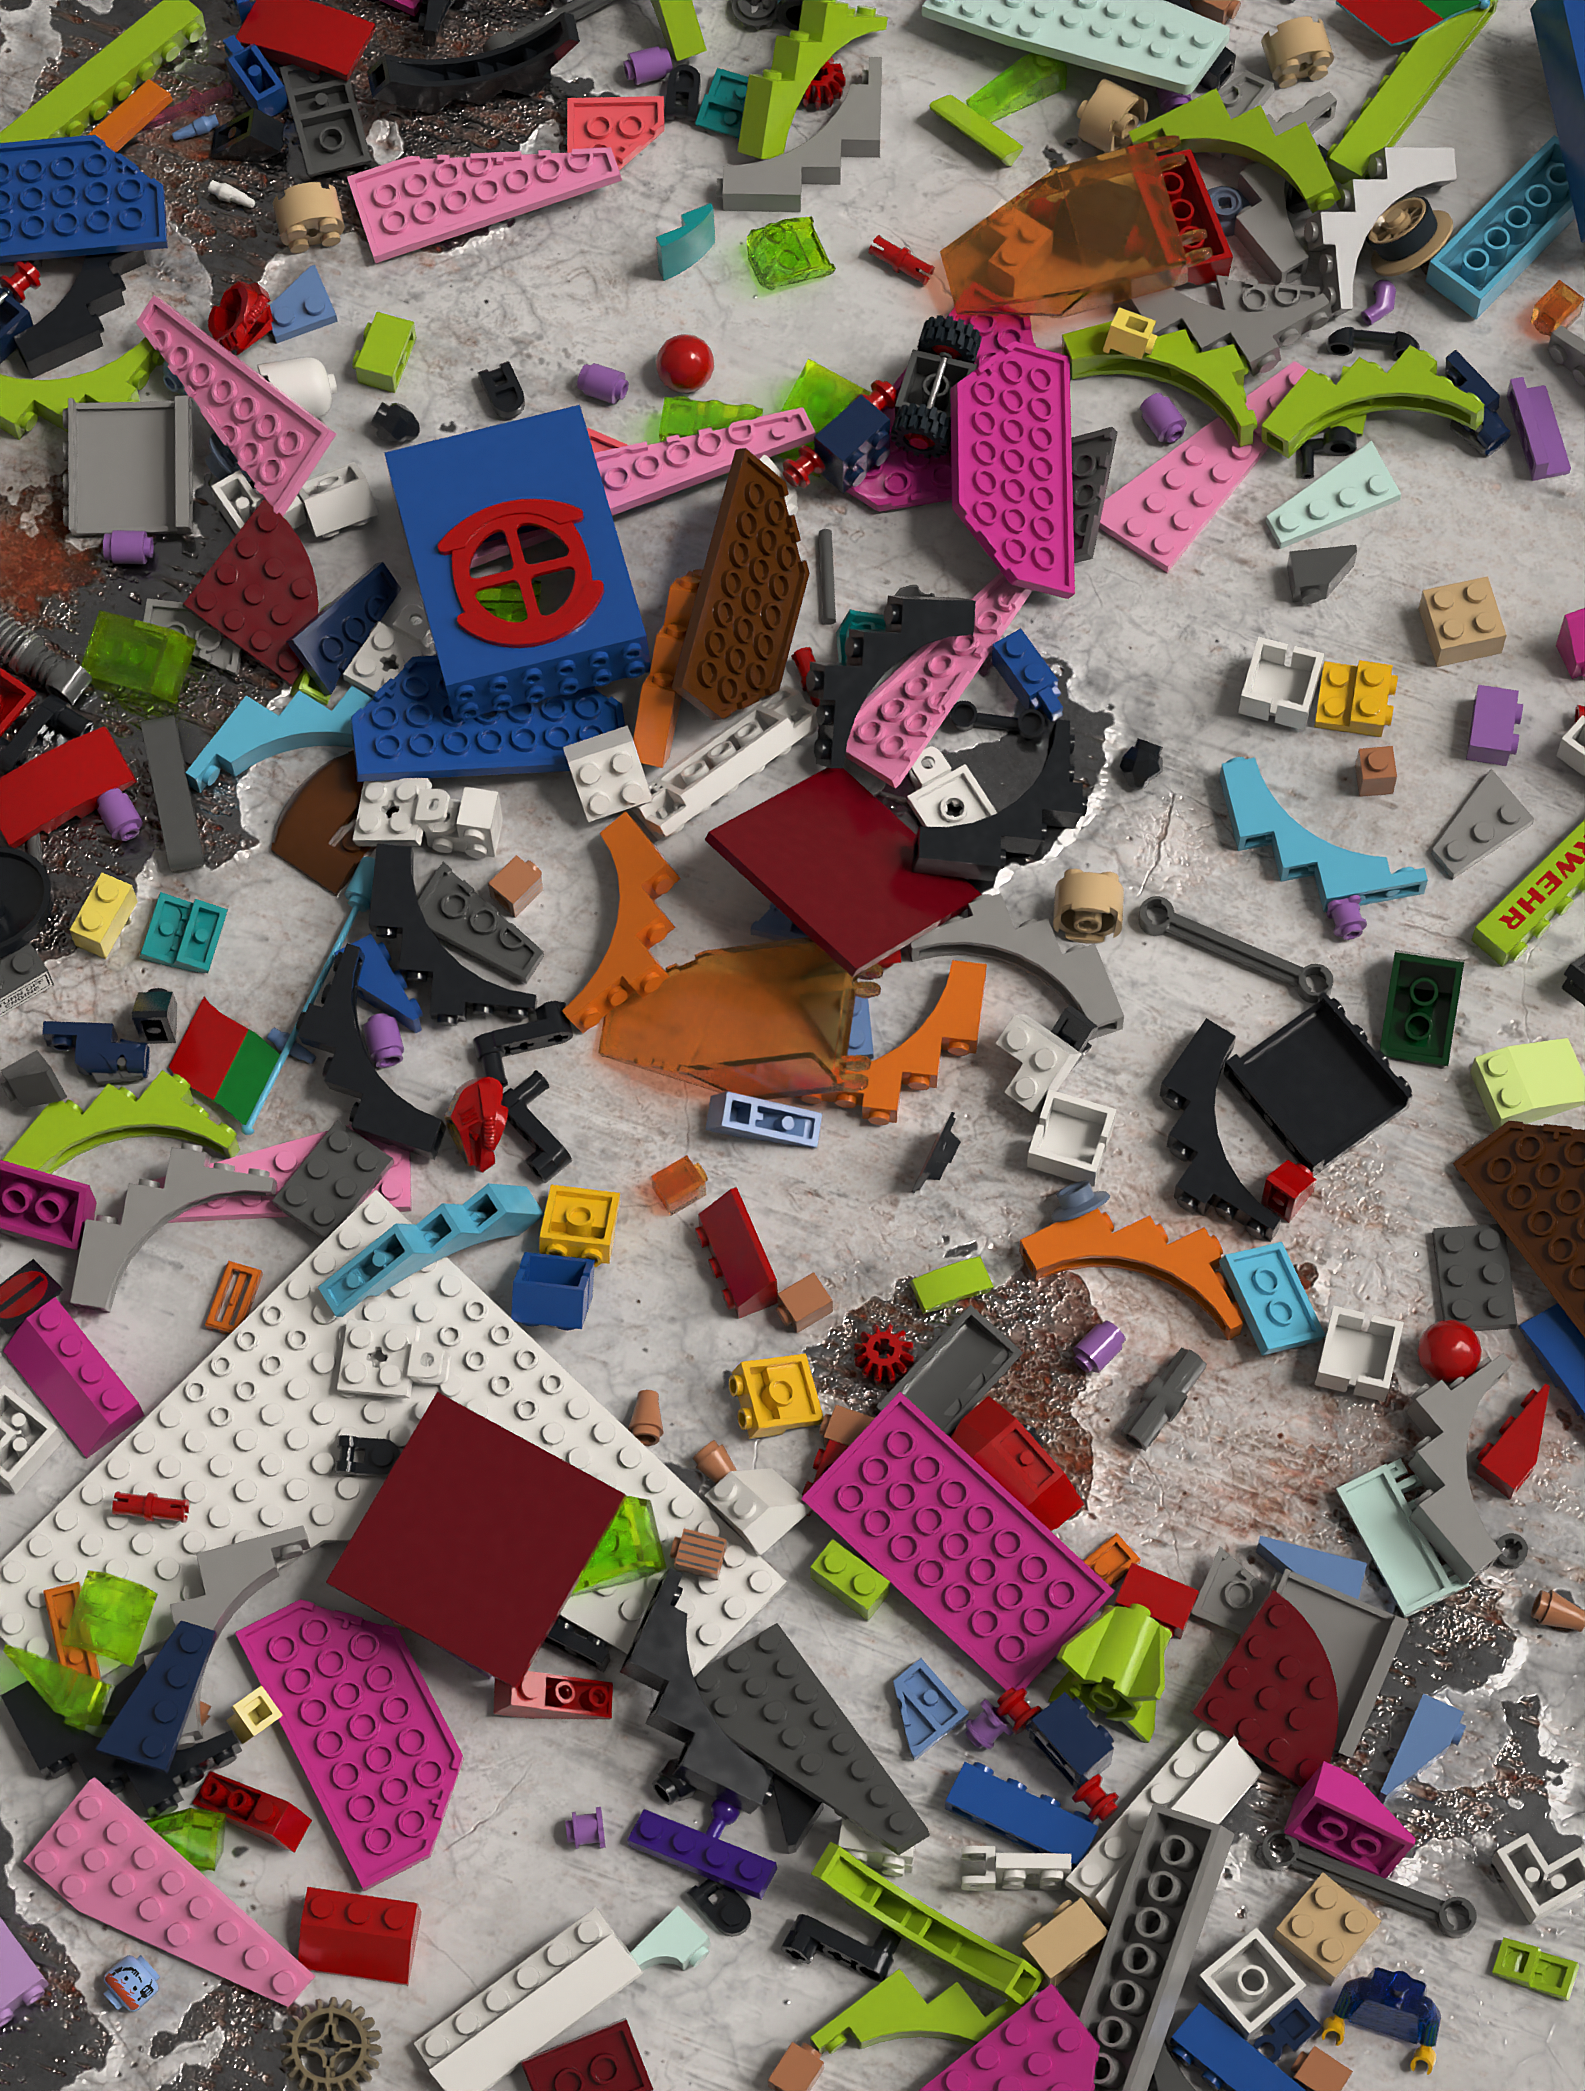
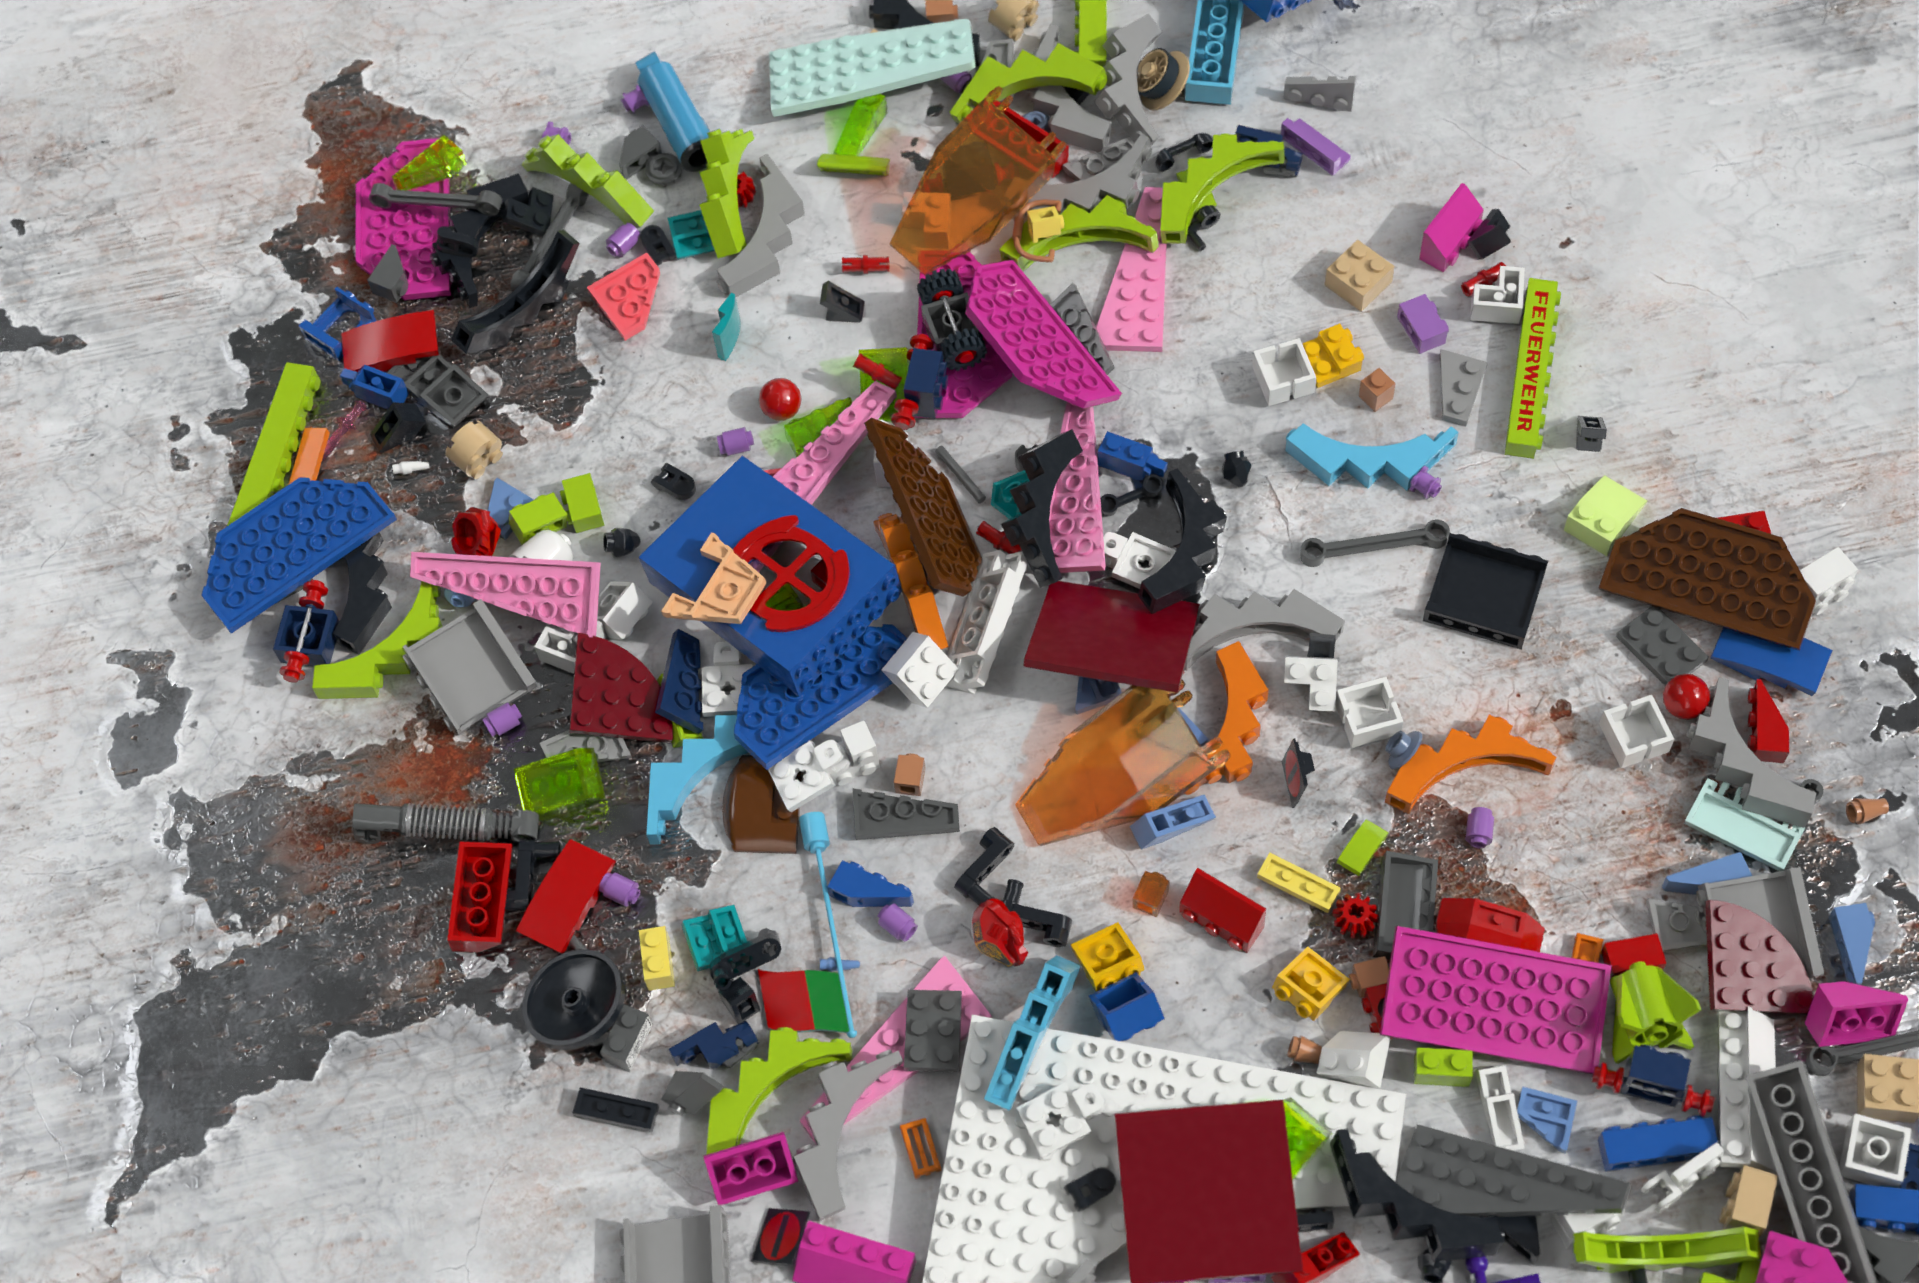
camera: 30 degrees left, 5 degrees down
dark grey beam [141,714,205,872] -> none
medium blue piece [172,114,220,141] -> none
sand blue piece [206,433,252,481] -> none
black arch [296,943,447,1160] -> none
bright pink wing [347,147,622,263] -> none
black arch [368,844,538,1026] -> none
orange arch [562,811,681,1033] -> none
nougat cone [628,1390,664,1446] -> none
nougat brick [670,1528,727,1580] -> none
clear neon green slope [747,216,836,290] -> none
nougat brick [775,1272,833,1333] -> none
medium lavender brick [966,1699,1014,1749] -> none
tan brick [1053,869,1124,944] -> none
tan brick [1077,79,1148,157] -> none
dark grey piece [1121,1348,1207,1451] -> none
medium lavender brick [1140,393,1187,443] -> none
black arch [1159,1018,1281,1242] -> none
medium azure plate [1219,1242,1326,1356] -> none
red slope [1261,1160,1317,1223] -> none
light aqua wing [1266,441,1401,549] -> none
dark grey slope [1287,545,1357,604] -> none
medium lavender arm [1361,280,1396,326] -> none
dark green slope [1380,950,1465,1066] -> none
clear orange brick [1530,280,1585,337] -> none
none -> lime brick [509,492,567,545]
none -> light nougat wing [661,532,766,624]
none -> black beam [710,928,781,990]
none -> black slope [820,281,865,323]
none -> red pin [853,353,903,390]
none -> nougat piece [1012,199,1062,263]
none -> light yellow plate [1257,852,1341,913]
none -> white slope [1475,1065,1525,1151]

